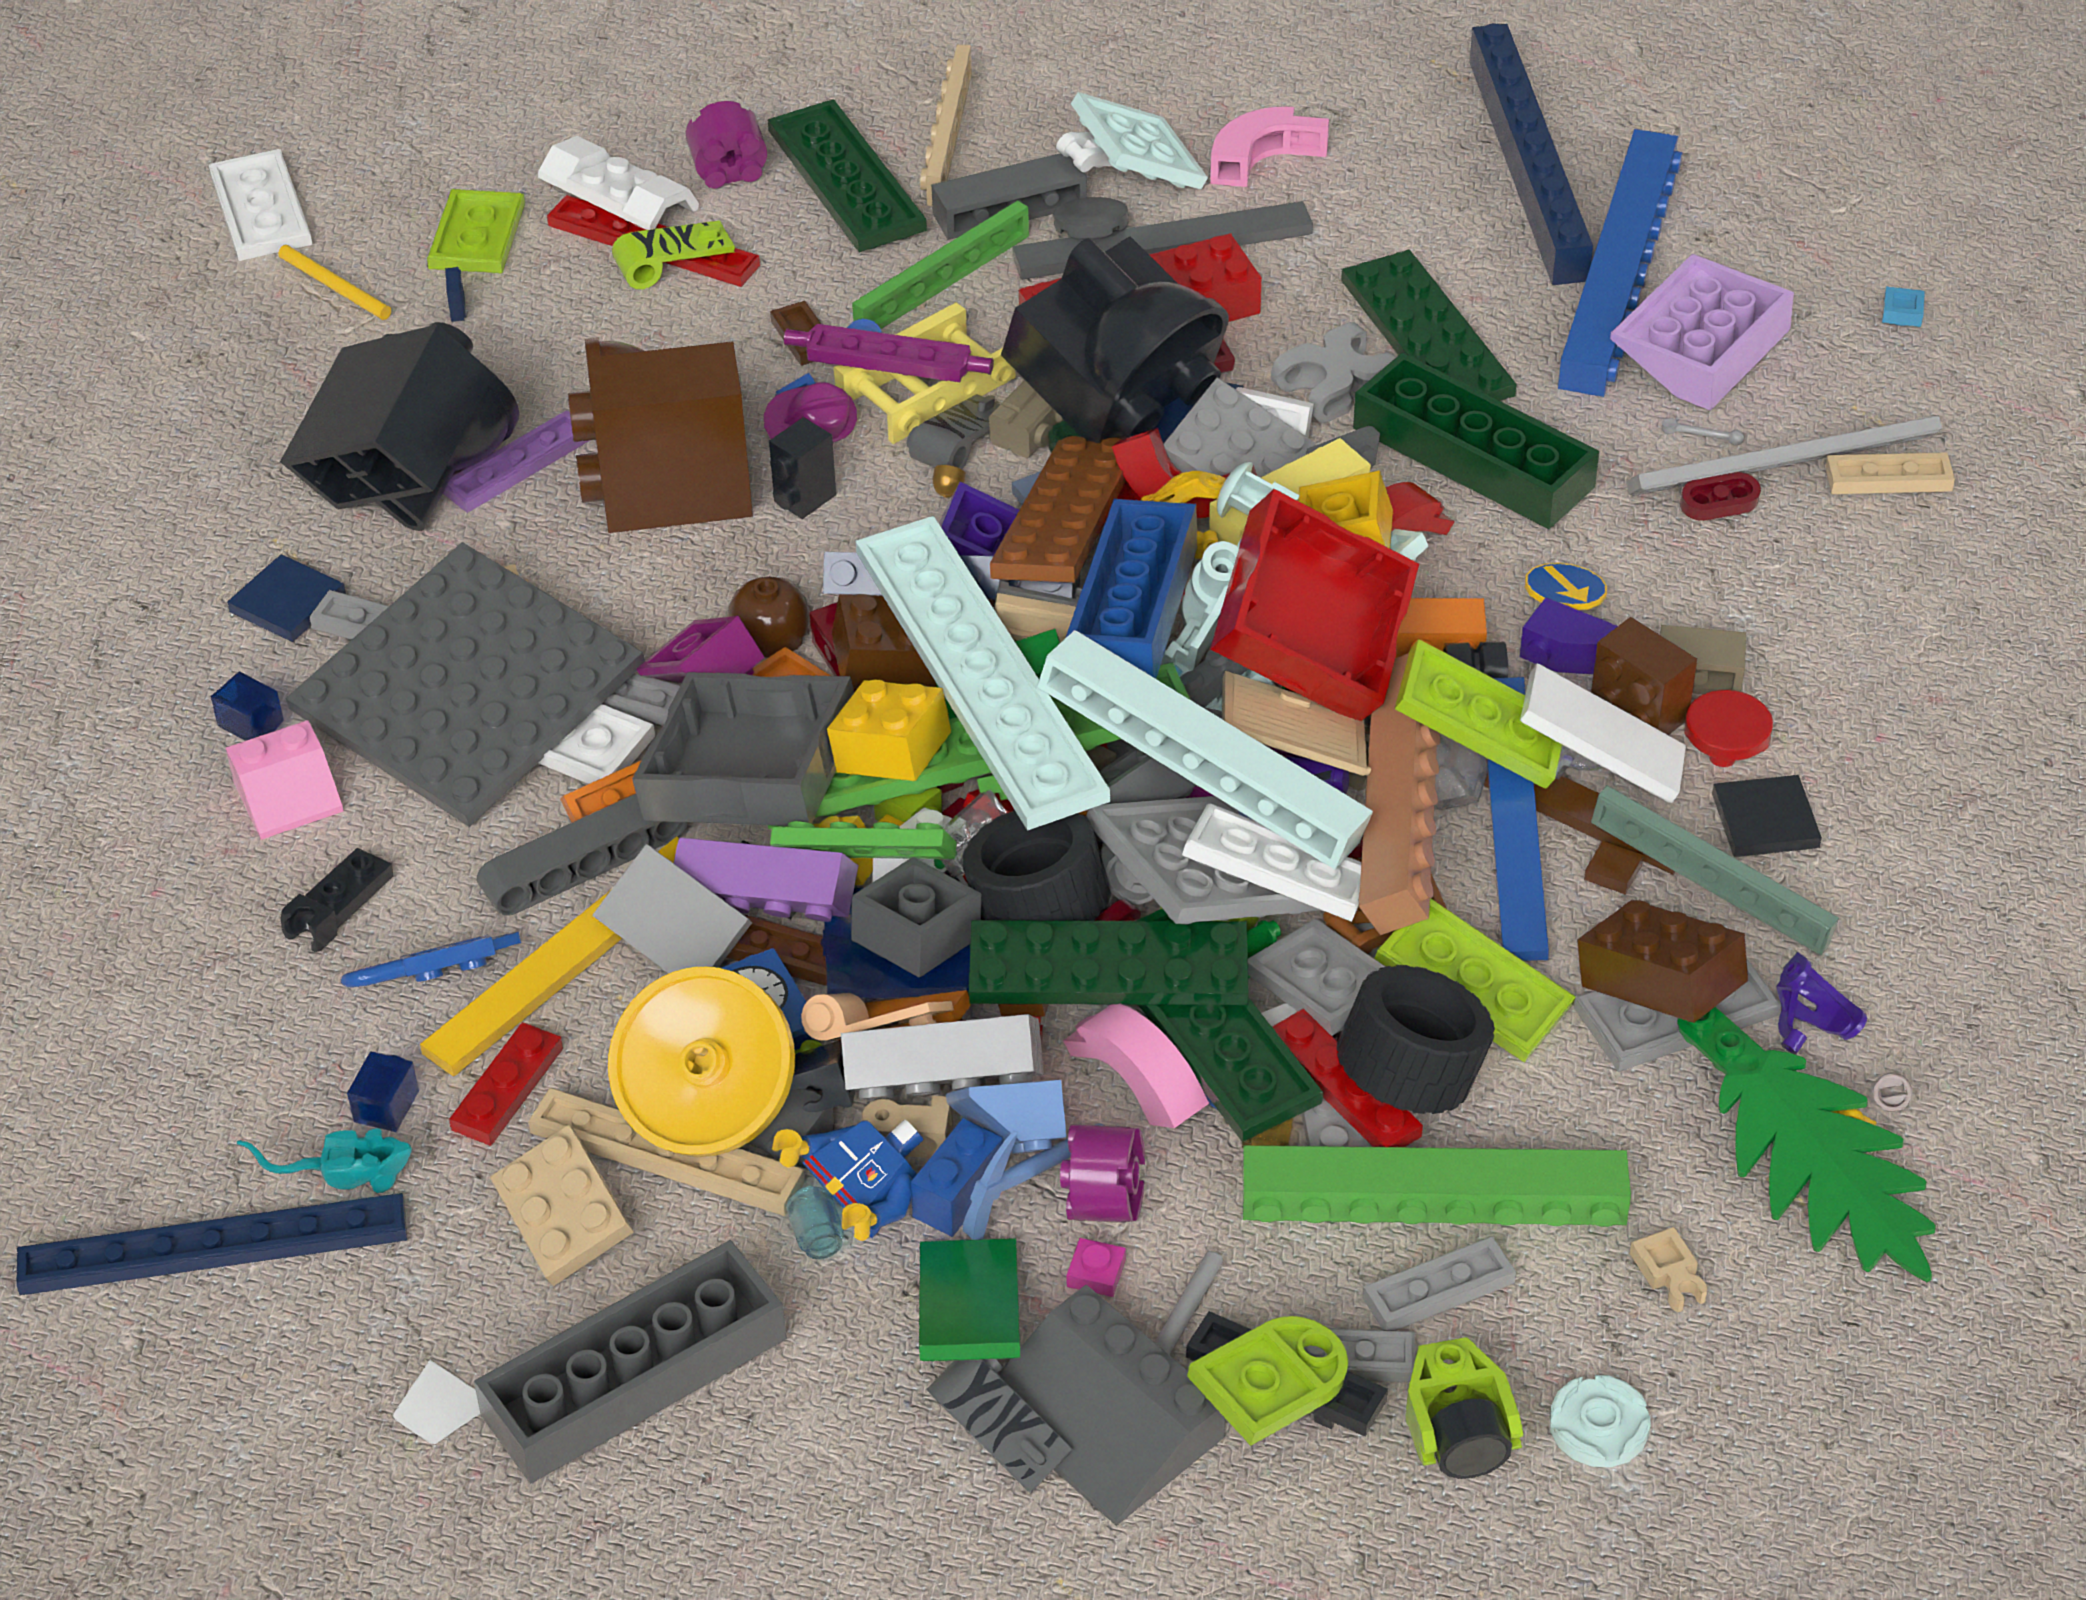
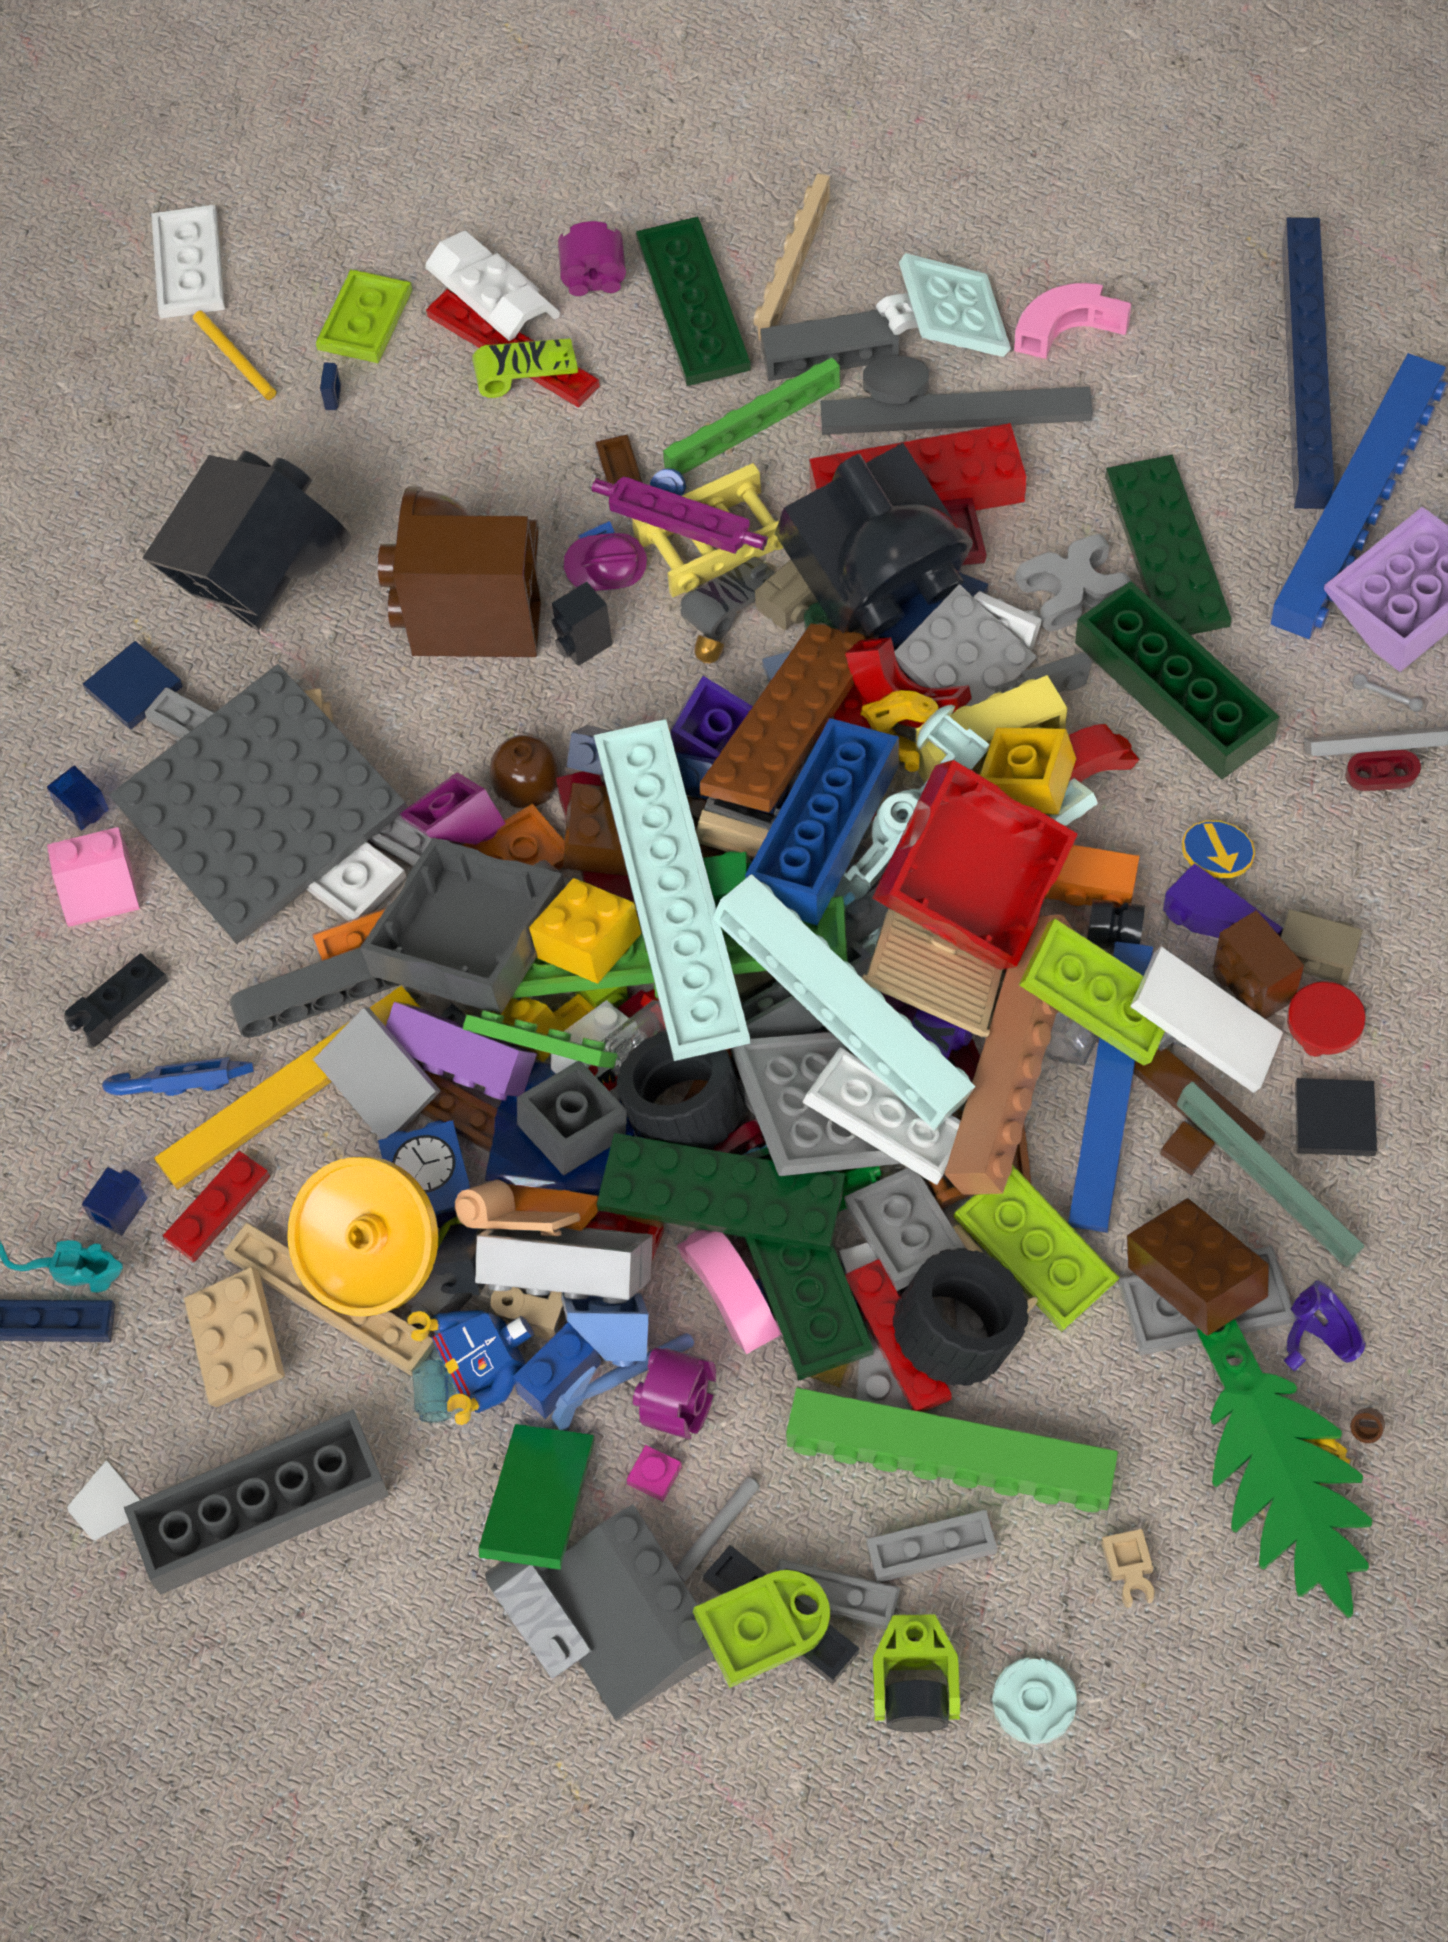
camera: 15 degrees right, 15 degrees up
medium lavender tile [443,410,590,513] -> none

